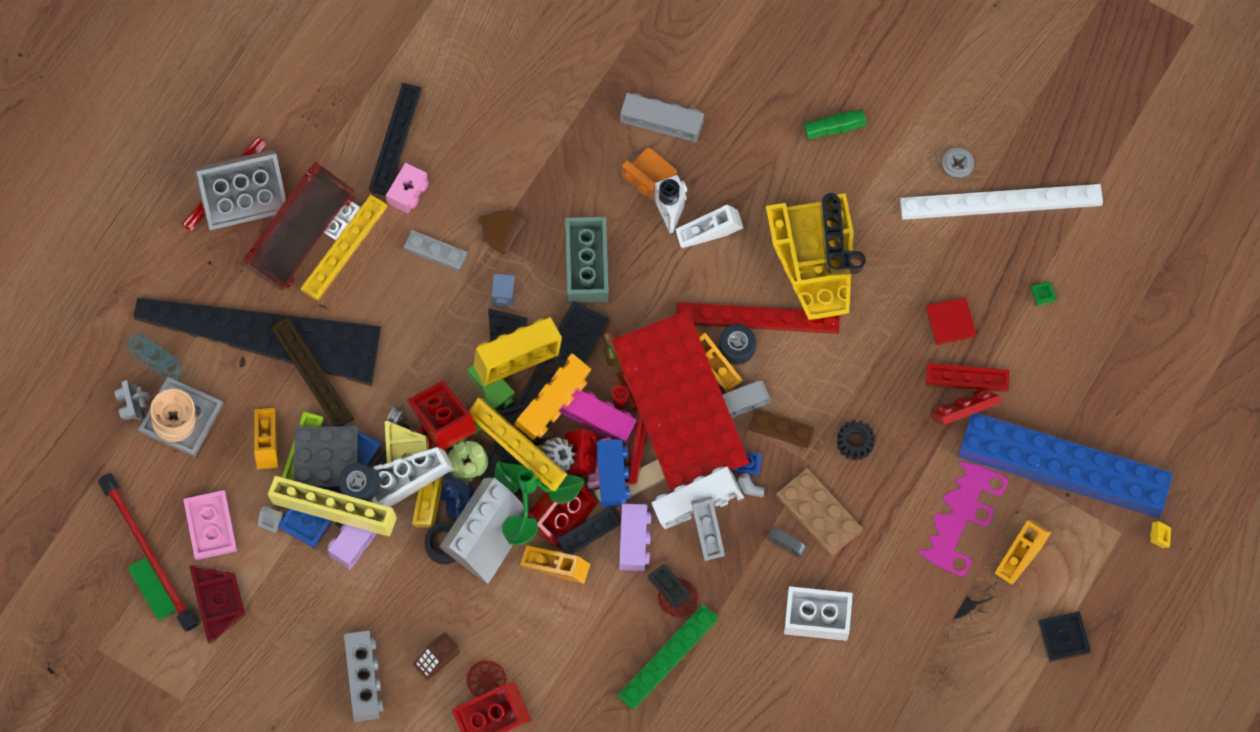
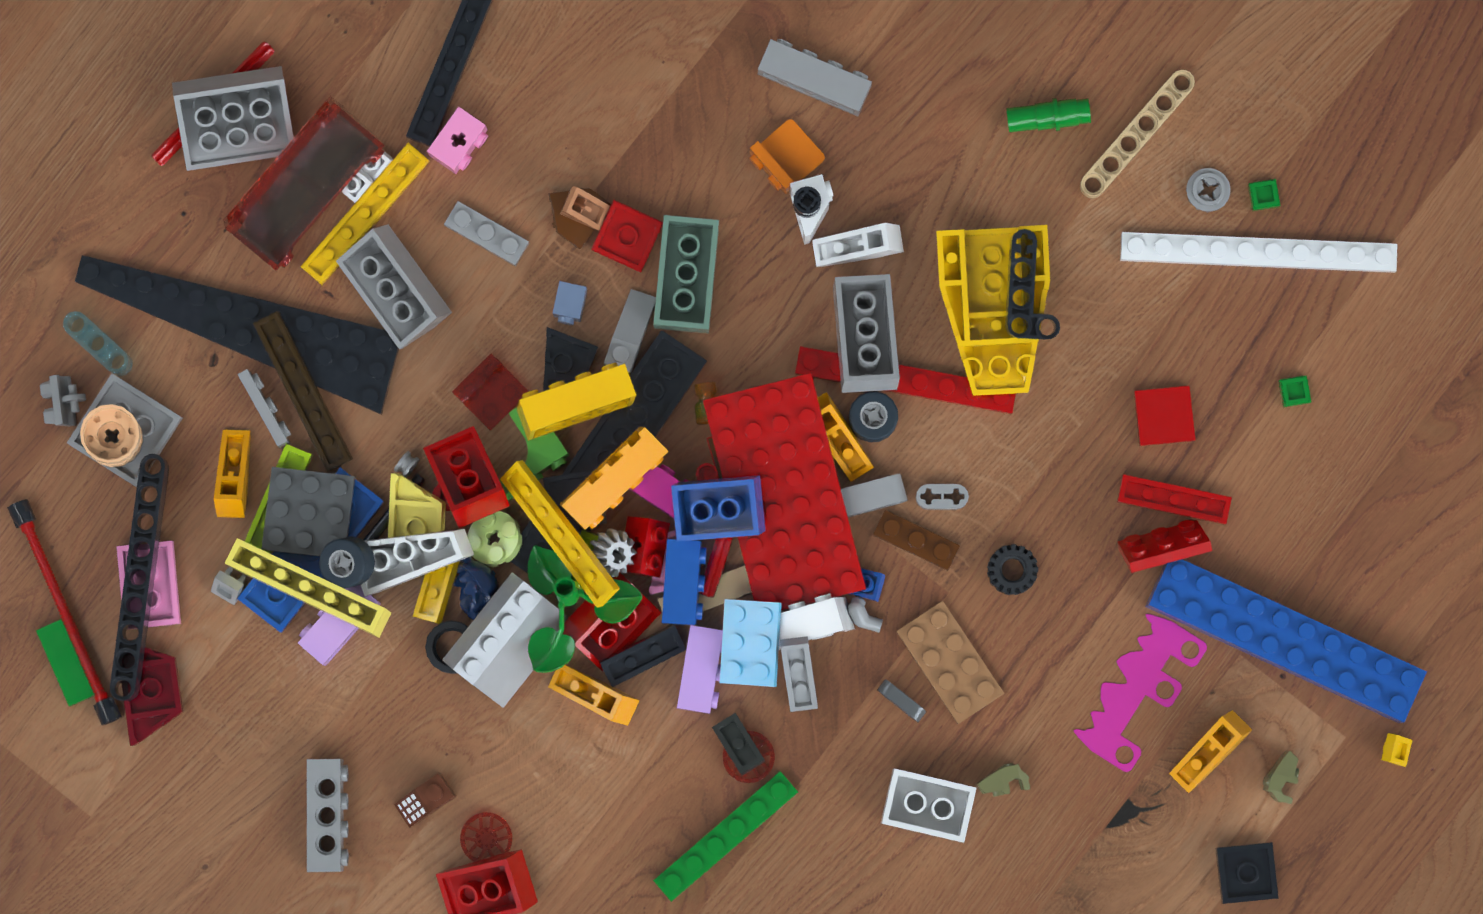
camera: 10 degrees right, 15 degrees up
none -> black beam [110,454,169,701]
none -> light grey plate [237,369,291,449]
none -> light grey slope [336,224,452,349]
none -> clear red hinge [452,354,529,431]
none -> nougat slope [560,186,610,231]
none -> red plate [591,200,663,273]
none -> light grey slope [604,289,656,376]
none -> blue brick [671,475,766,541]
none -> medium azure plate [720,599,782,687]
none -> light grey brick [833,274,900,393]
none -> light grey beam [915,484,969,510]
none -> olive hand [975,763,1030,797]
none -> tan beam [1080,70,1195,198]
none -> green tile [1248,179,1281,211]
none -> olive hand [1263,751,1299,804]

